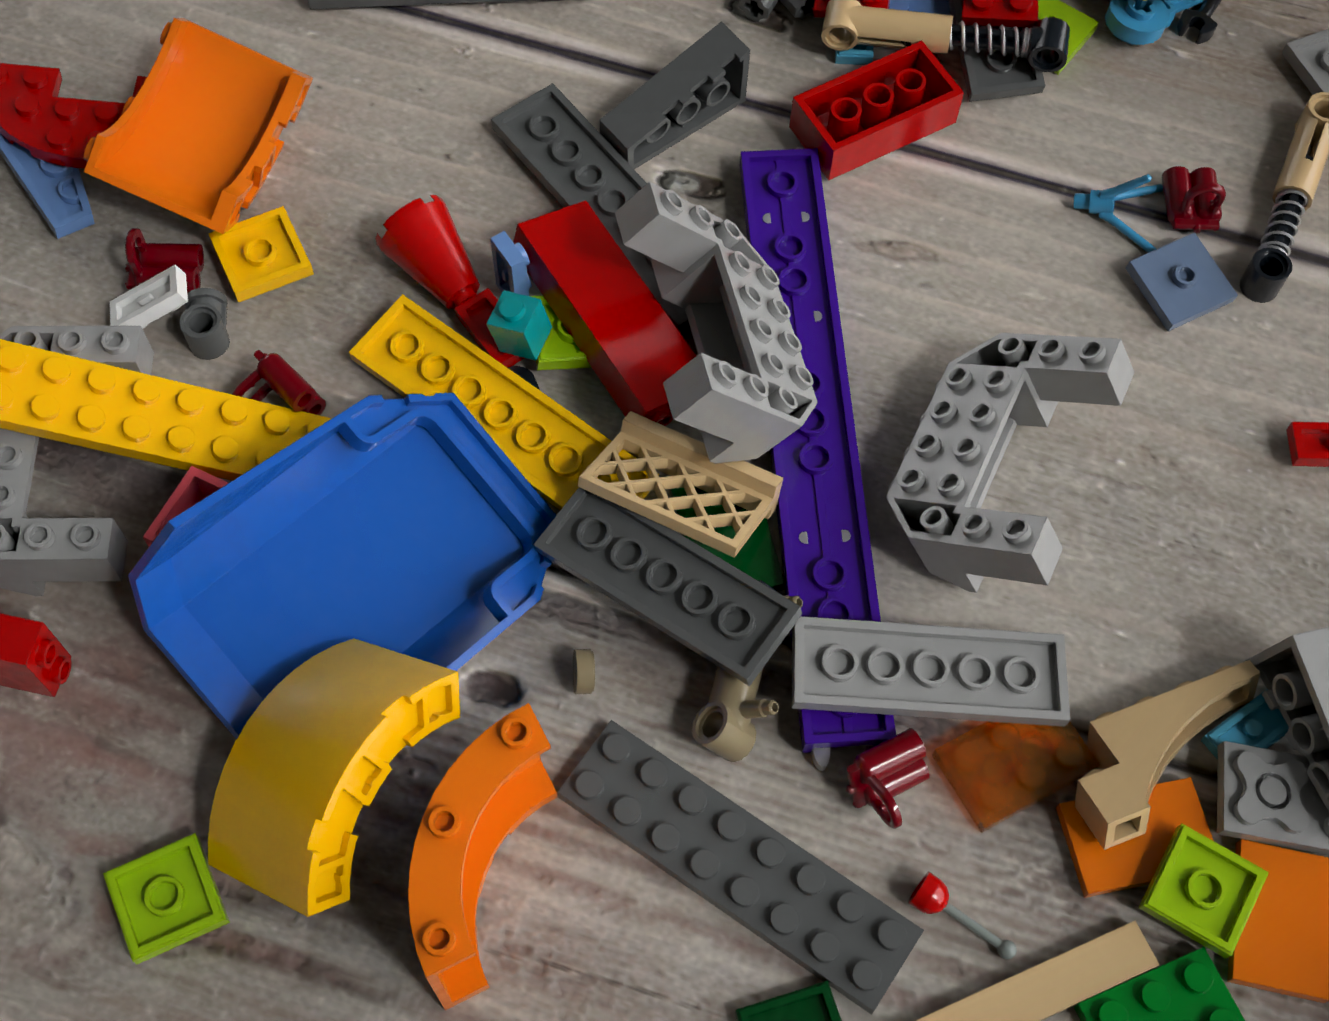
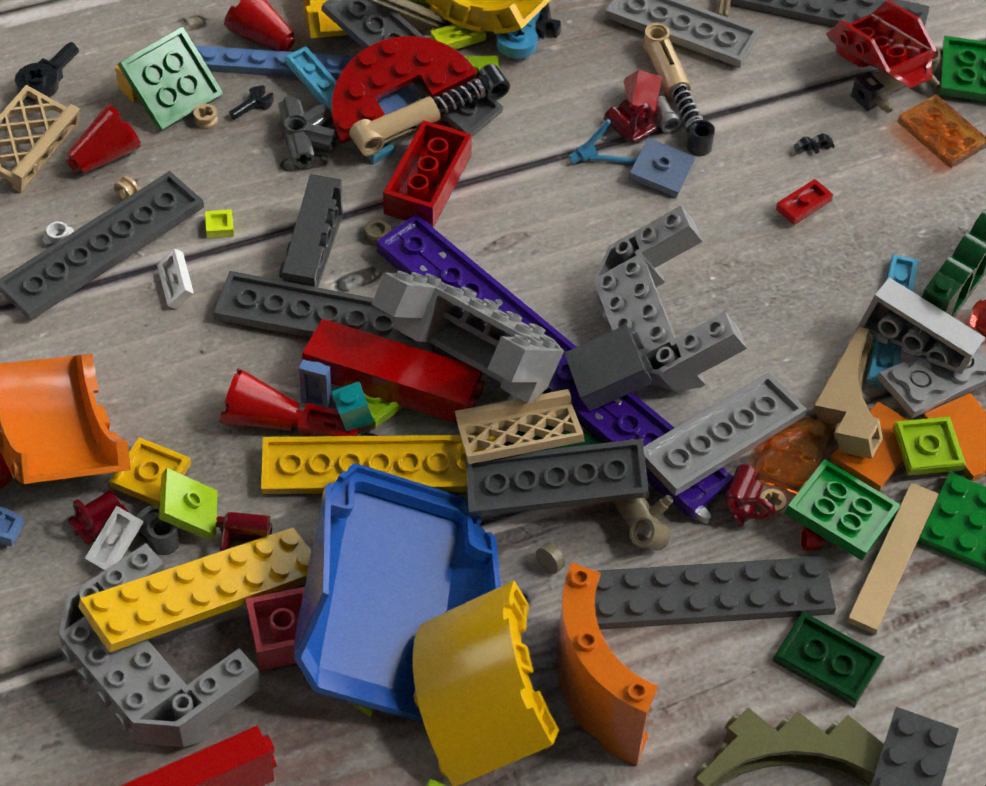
camera: 40 degrees left, 10 degrees down
none -> white plate [157,249,194,309]
none -> lime plate [159,468,218,541]
none -> neon yellow tile [205,209,234,239]
none -> dark tan tile [364,219,391,246]
none -> dark grey brick [564,324,653,411]
none -> red slope [623,70,662,115]
none -> light grey pin [655,96,681,134]
none -> tan bush [758,489,786,519]
none -> green plate [784,459,901,561]

